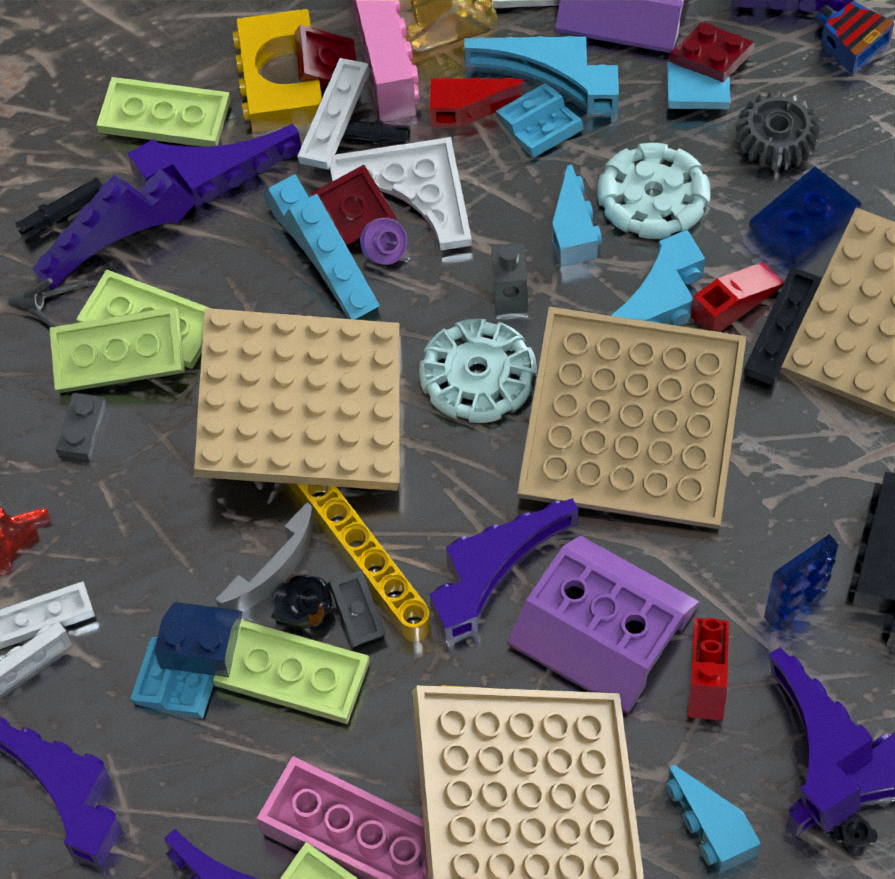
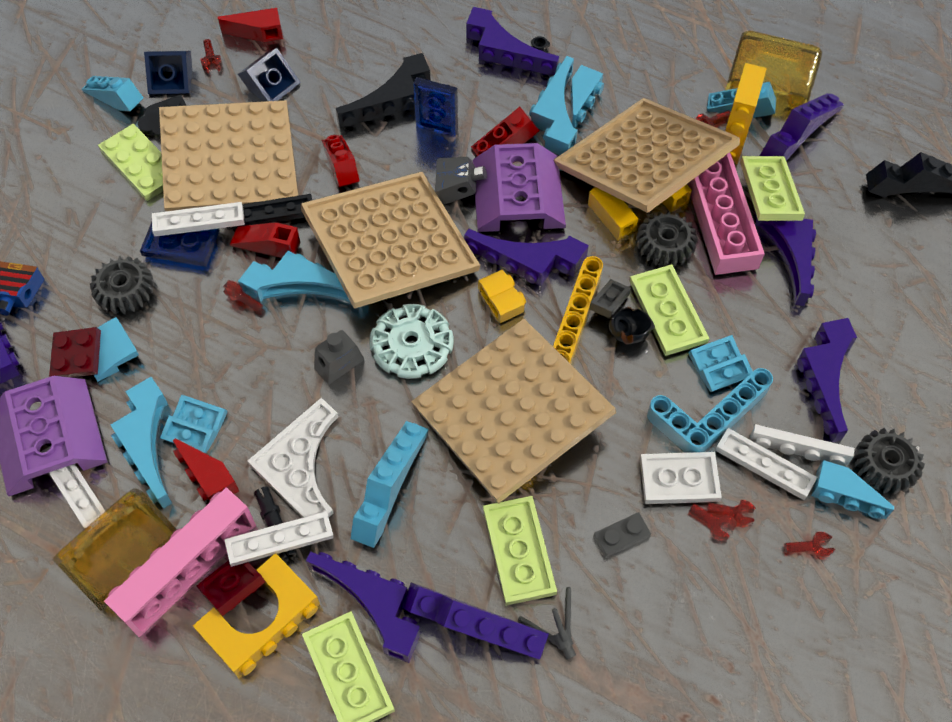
camera: 130 degrees left, 0 degrees up
black pin [15,177,103,240] -> none
yellowish green plate [50,307,185,393] -> none
dark blue slope [154,602,243,677] -> none
light grey slope [215,503,315,611] -> none
dark red plate [309,164,396,247] -> none
medium lavender plate [360,218,407,265] -> none
medium azure slope [552,165,602,267] -> none
light aqua plate [597,143,710,239] -> none
dark purple arch [769,647,873,832] -> none
none -> white plate [152,202,245,237]
none -> clear red bar [223,280,263,313]
none -> red slope [322,135,360,187]
none -> dark grey torso [435,157,487,204]
none -> yellow brick [478,270,526,323]
none -> medium azure arch [529,56,578,155]
none -> dark grey gear [636,211,698,267]
none -> white plate [640,452,722,504]
none -> medium azure beam [647,368,773,453]

